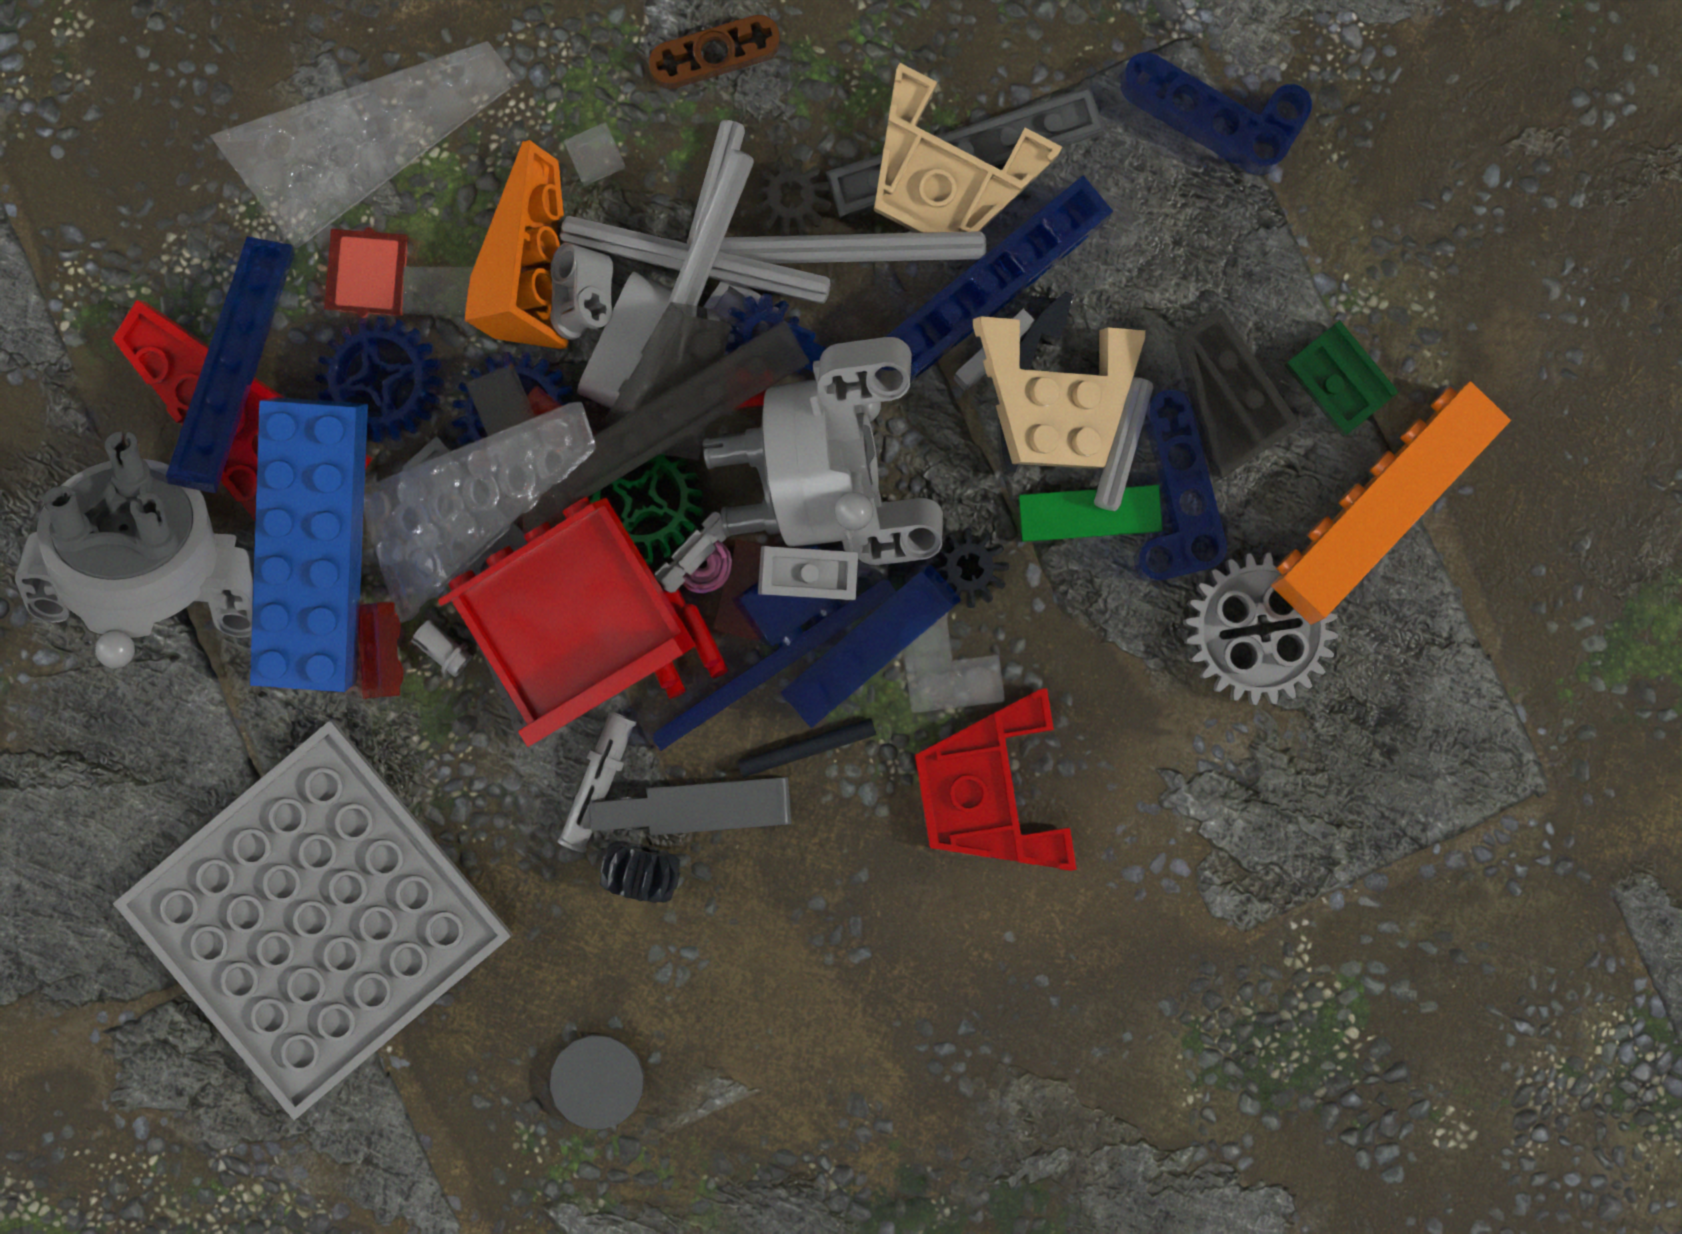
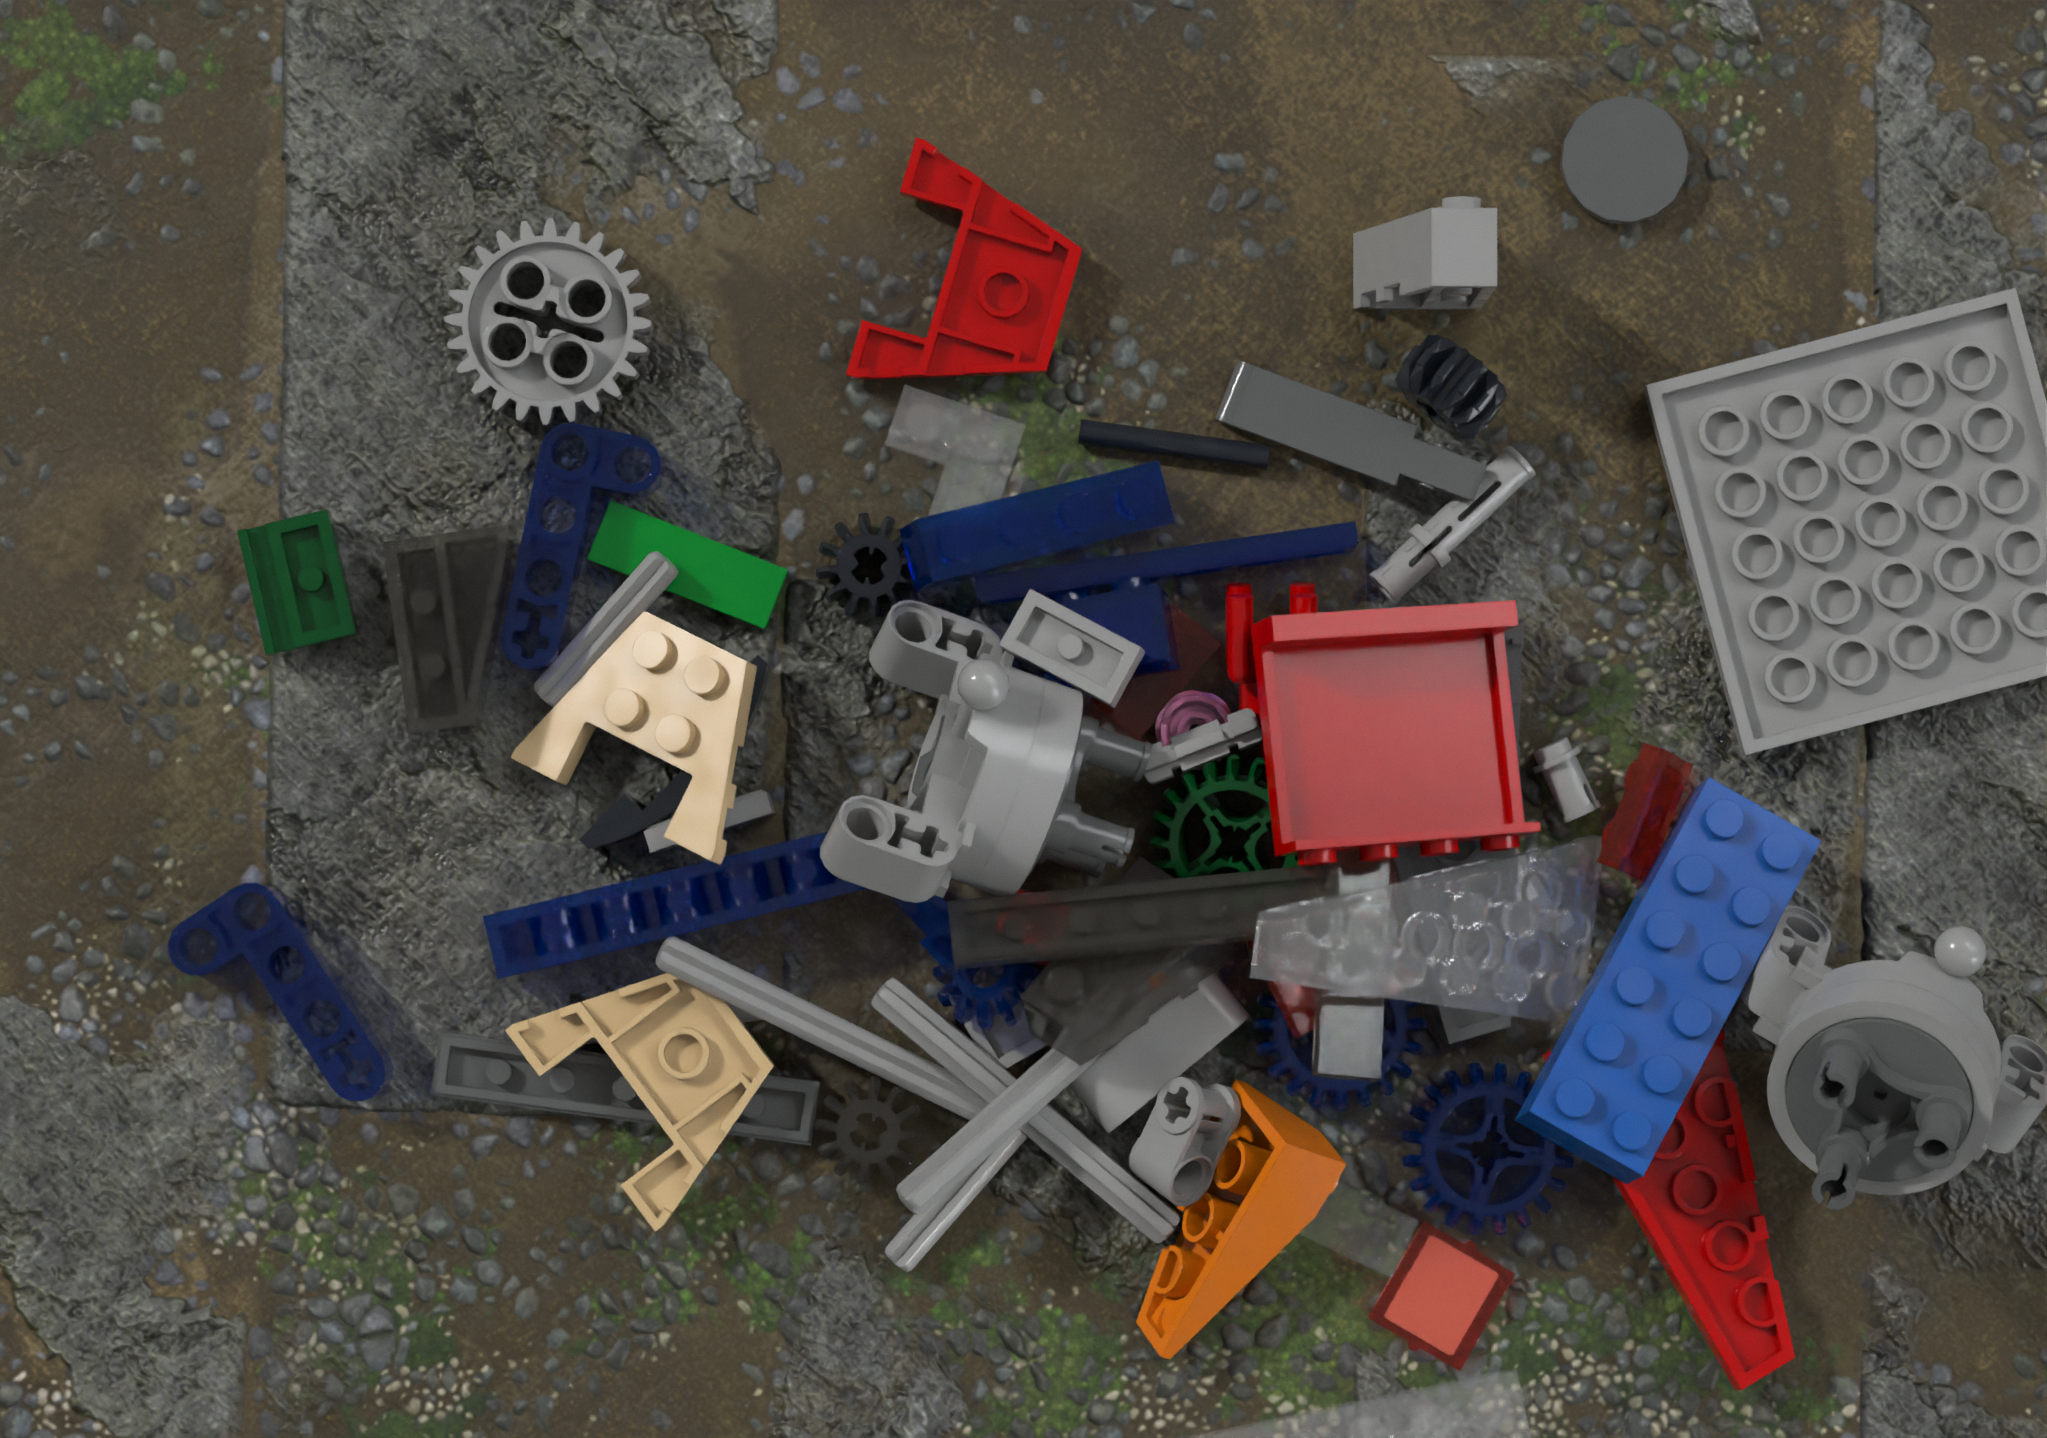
camera: 155 degrees left, 0 degrees up
clear blue tile [166,236,294,493] -> none
clear tile [564,122,626,186] -> none
reddish brown beam [649,15,780,89] -> none
orange brick [1270,381,1511,625] -> none
none -> light grey wedge [1353,196,1497,309]

